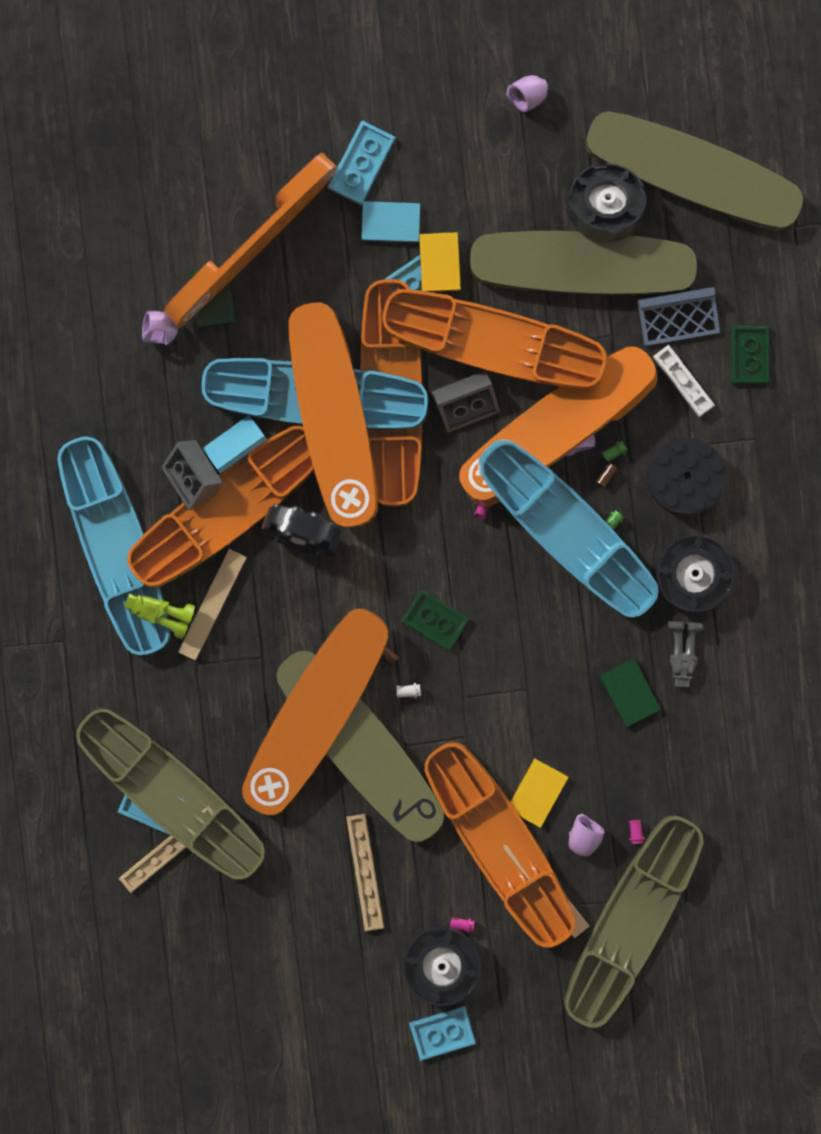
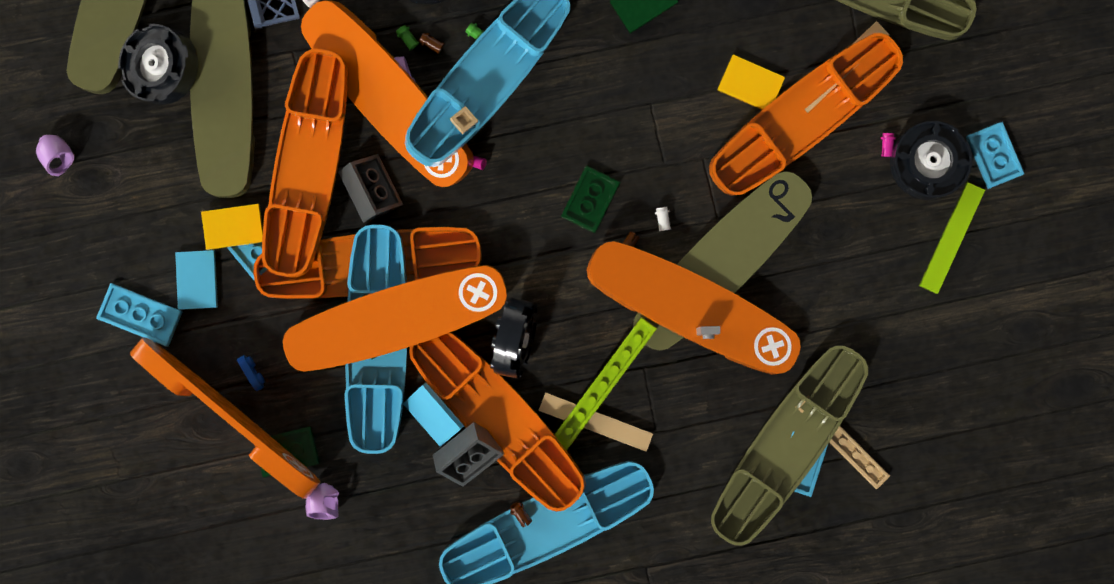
camera: 95 degrees left, 0 degrees up
lime piece [124,594,195,639] -> none
tan tile [346,814,384,932] -> none
lavender piece [568,814,604,857] -> none
none -> blue plate [237,355,265,391]
none -> tan plate [450,106,478,135]
none -> reddish brown pin [510,502,532,527]
none -> lime tile [555,317,657,451]
none -> light grey plate [696,326,720,339]
none -> lime tile [919,182,985,294]

